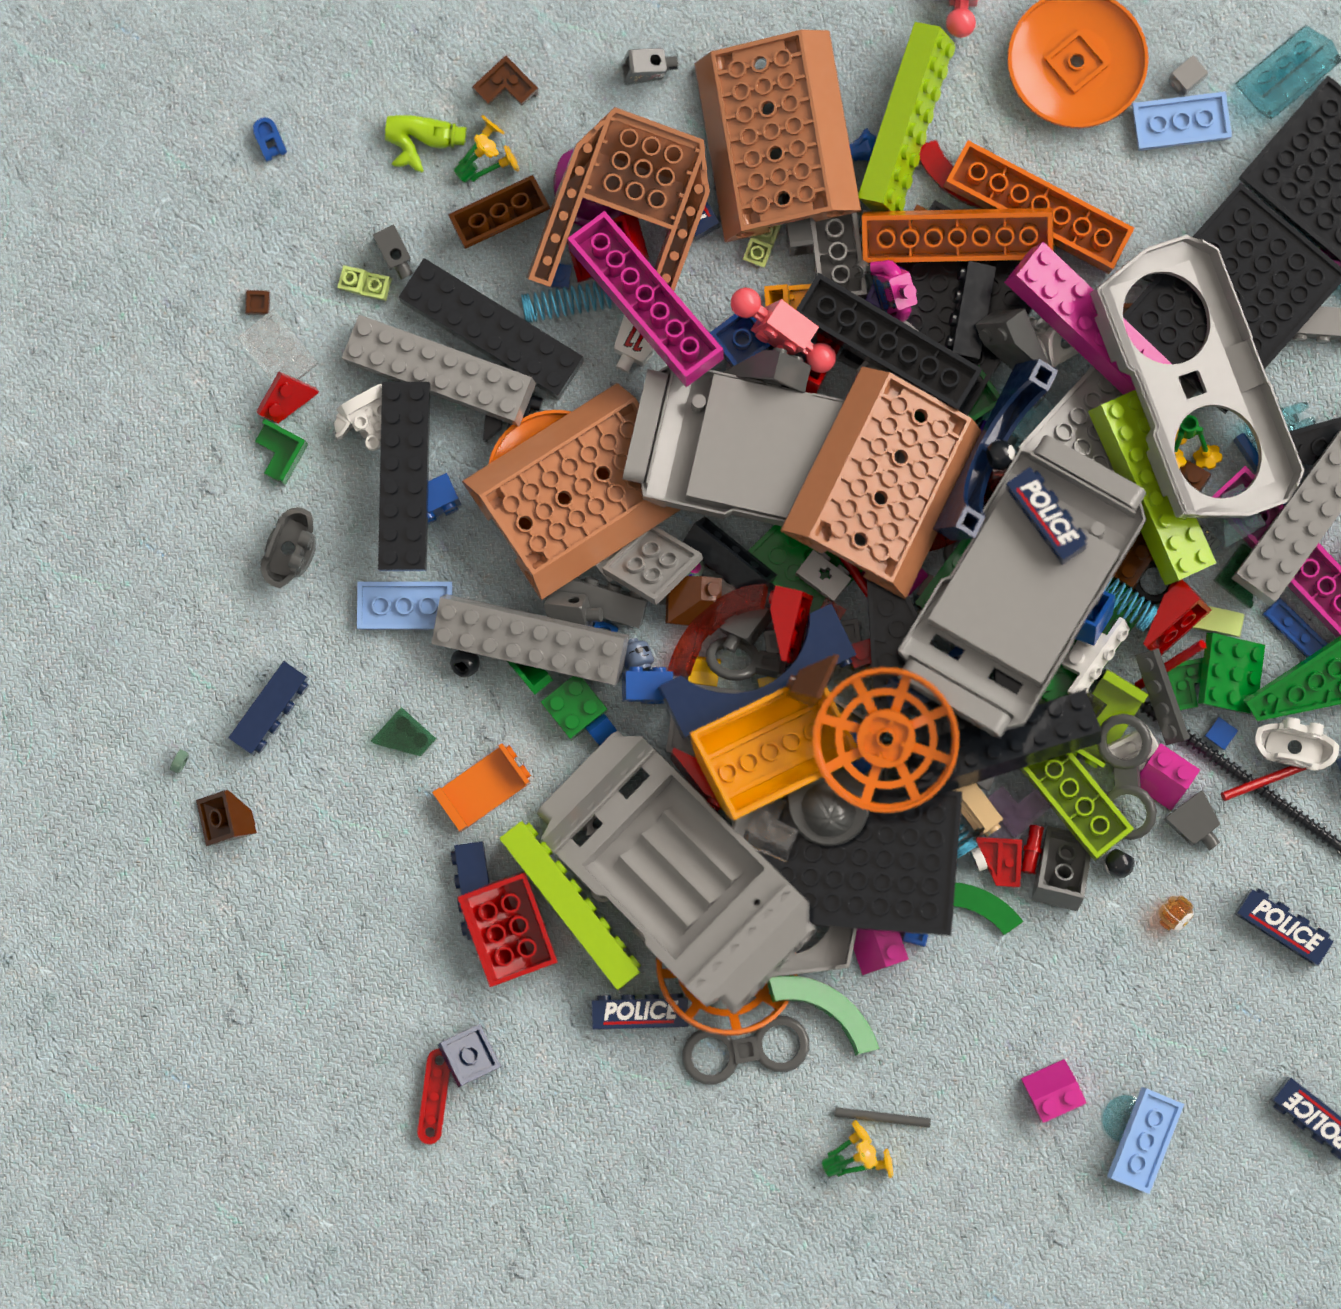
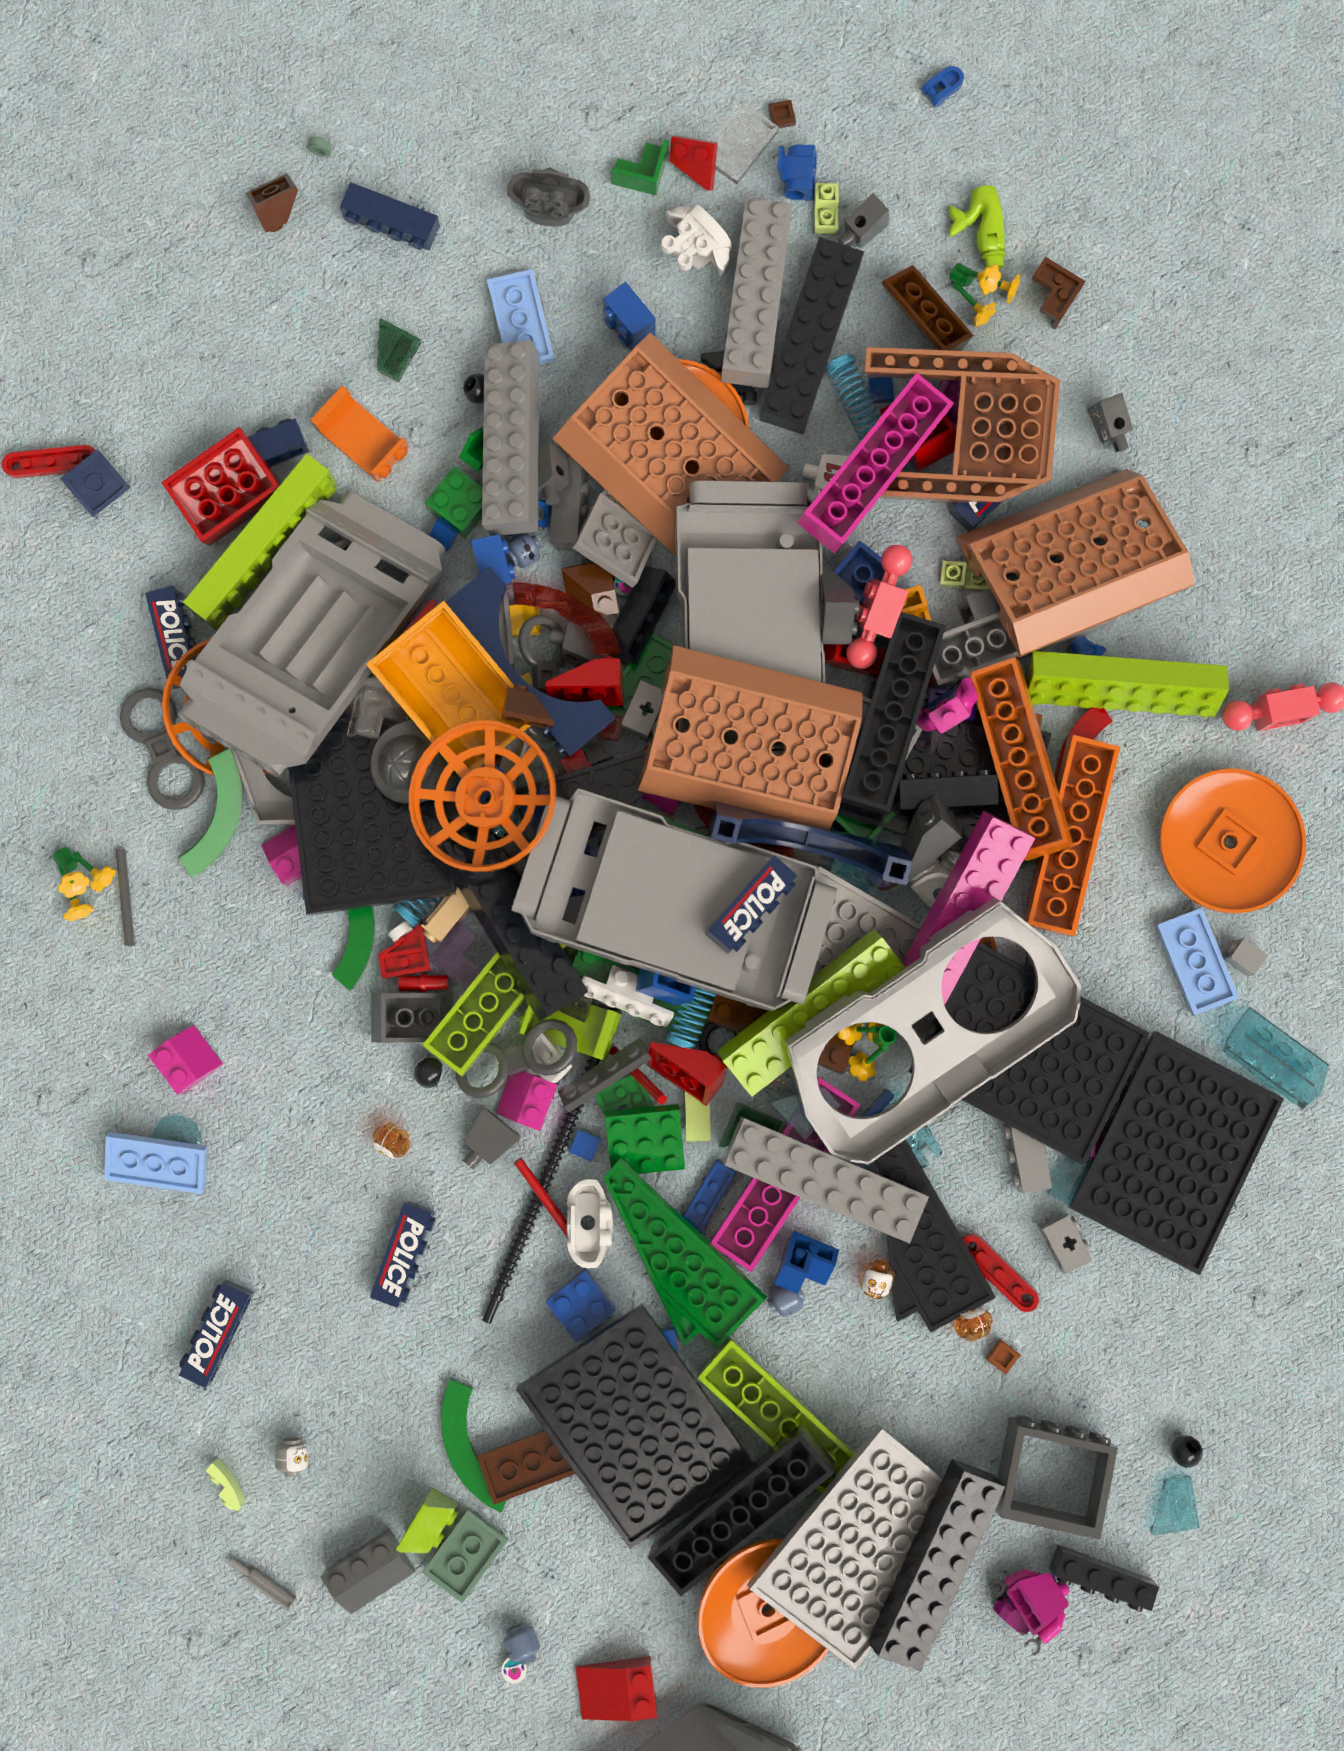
camera: 65 degrees right, 0 degrees up
black plate [378,382,431,571] -> none
black piece [986,440,1015,470] -> none
none -> blue piece [778,145,817,200]

